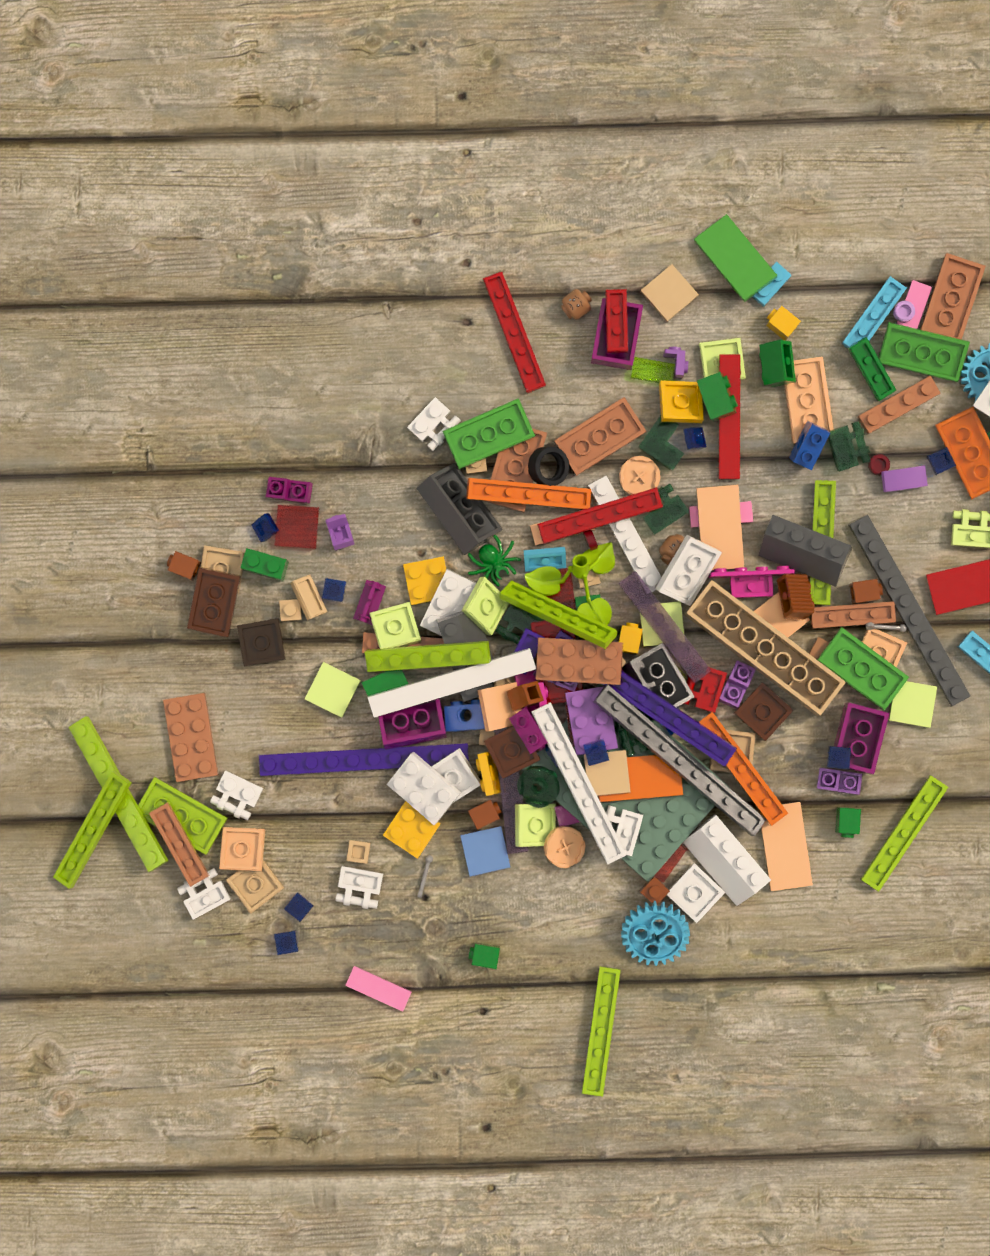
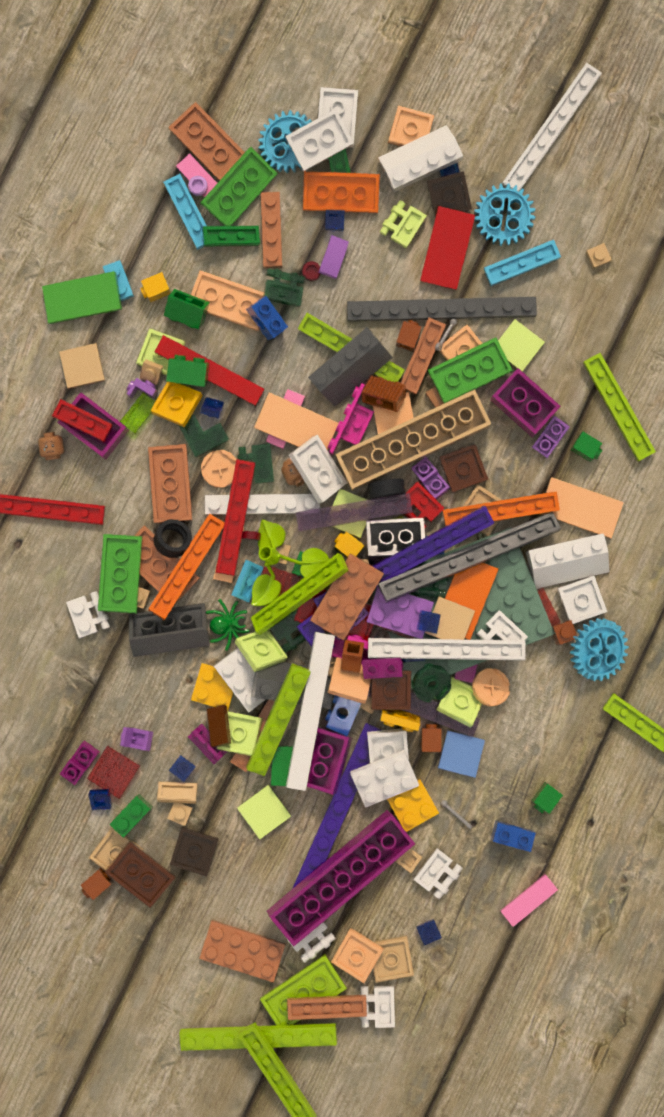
camera: 65 degrees left, 0 degrees up
clear blue plate [274,930,299,955] -> none
clear blue plate [827,746,851,769] -> none
none -> tan plate [139,359,163,385]
none -> reddish brown tile [207,705,231,748]
none -> magenta brick [266,810,415,947]
none -> black tyre [368,478,406,501]
none -> blue brick [491,820,536,852]

